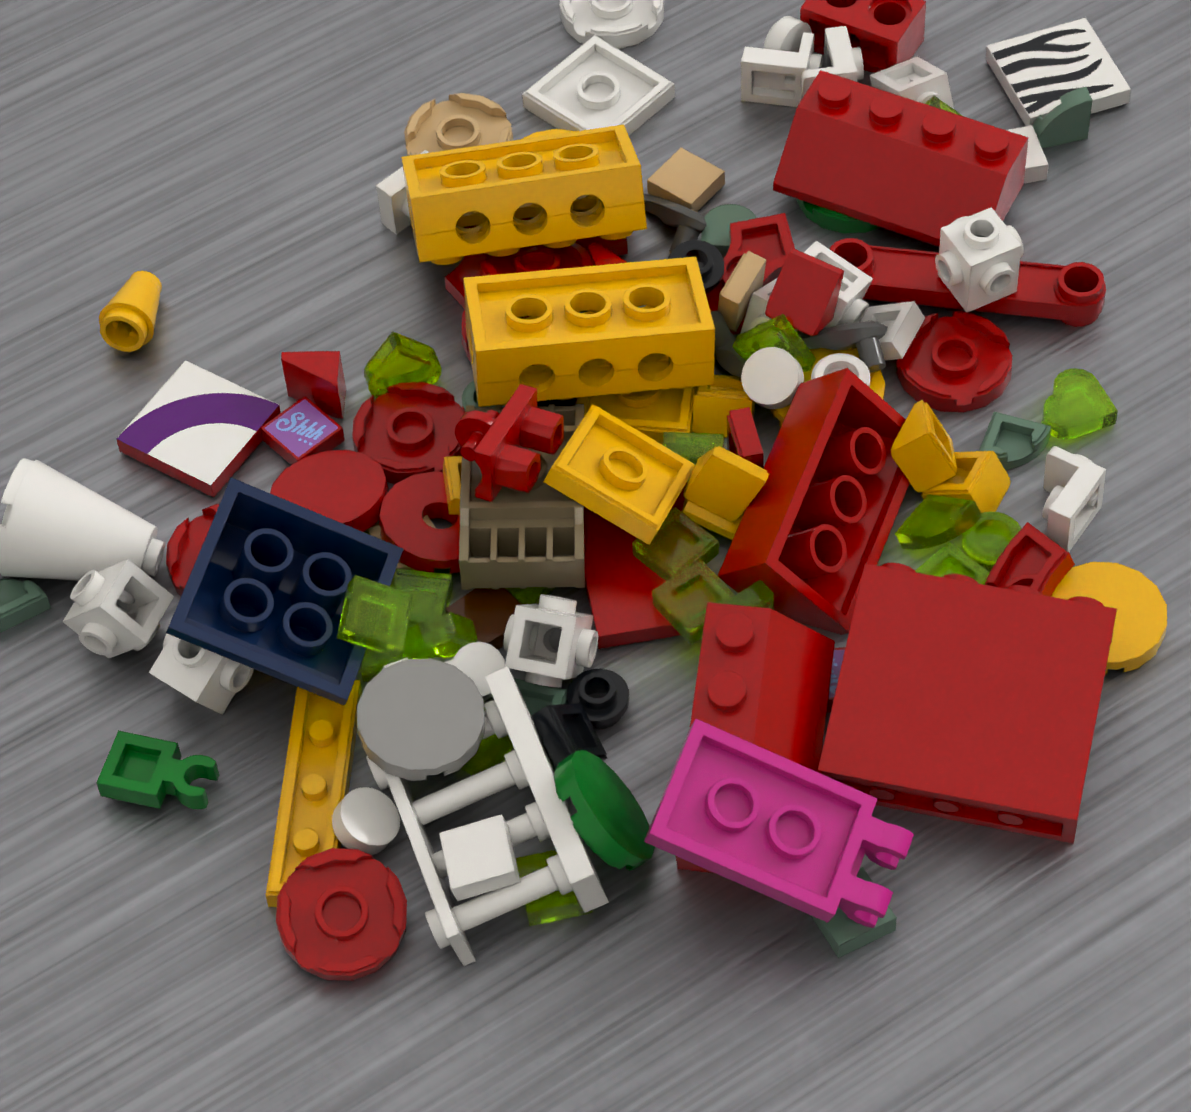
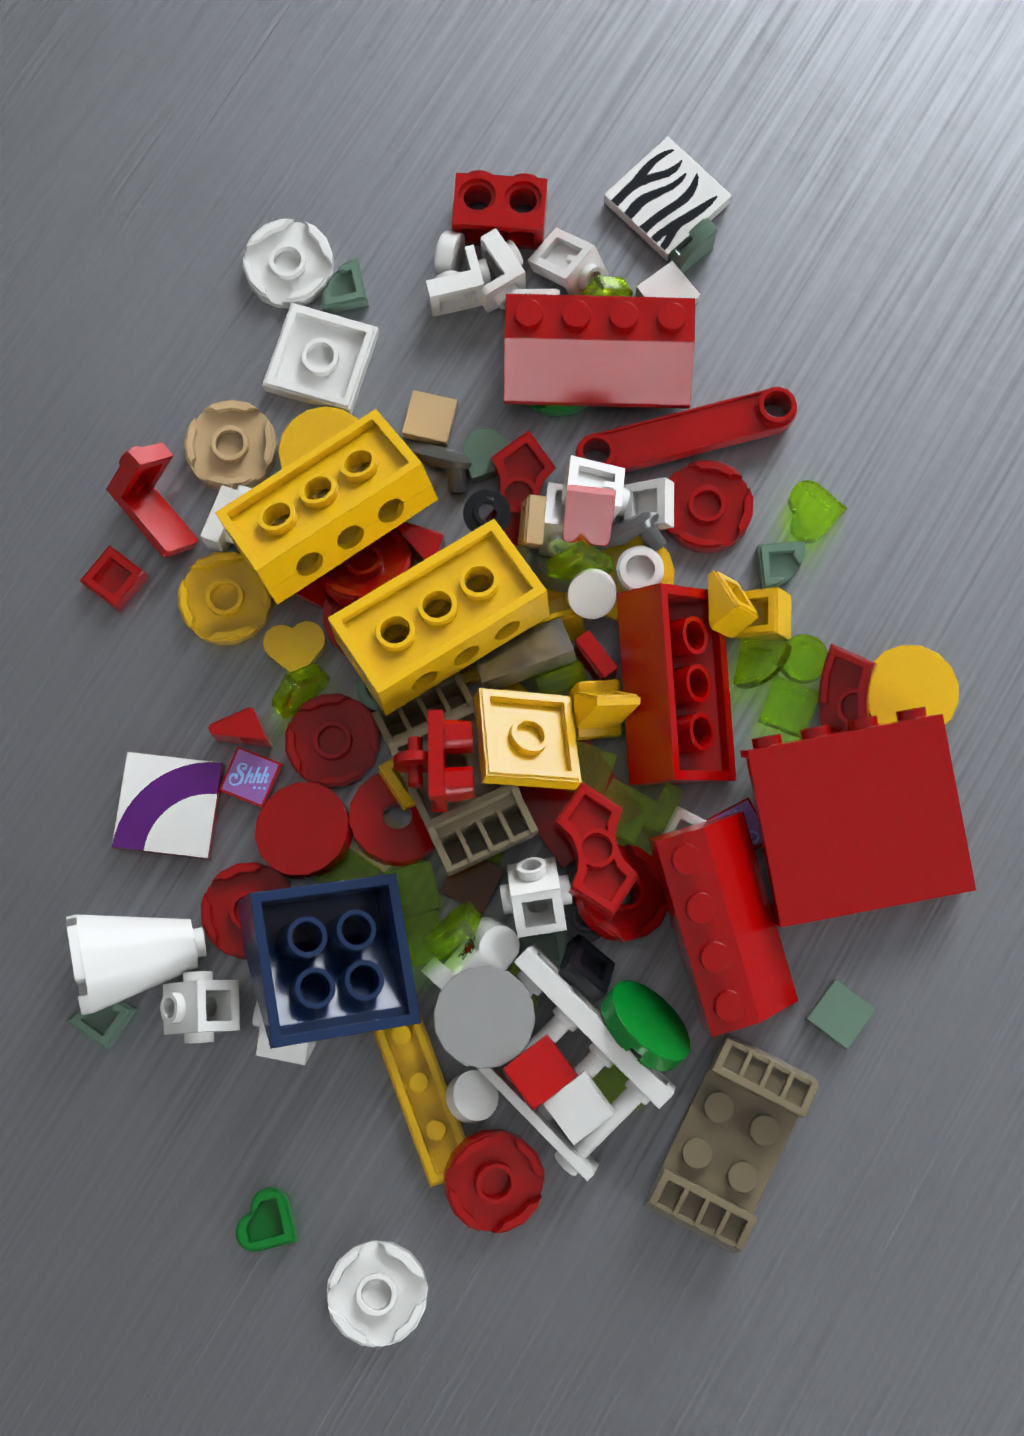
camera: 25 degrees left, 25 degrees up
green plate [96,730,219,809] -> none
yellow cone [99,271,162,352] -> none
clear neon green tile [337,575,413,658] -> none
dark pink tile [644,719,914,928] -> none
white brick [935,207,1024,313] -> none
white bracket [1042,446,1106,552] -> none
none -> red tile [80,545,149,612]
none -> red bracket [106,442,198,558]
none -> yellow tile [178,551,273,646]
none -> green tile [235,1186,299,1252]
none -> yellow tile [263,621,327,681]
none -> sand green tile [322,258,369,314]
none -> white tile [327,1240,428,1347]
none -> flat silver tile [475,617,577,689]
none -> red slope [503,1034,578,1110]
none -> red tile [554,782,639,920]
none -> red tile [574,844,668,943]
none -> dark tan plate [643,1033,819,1254]

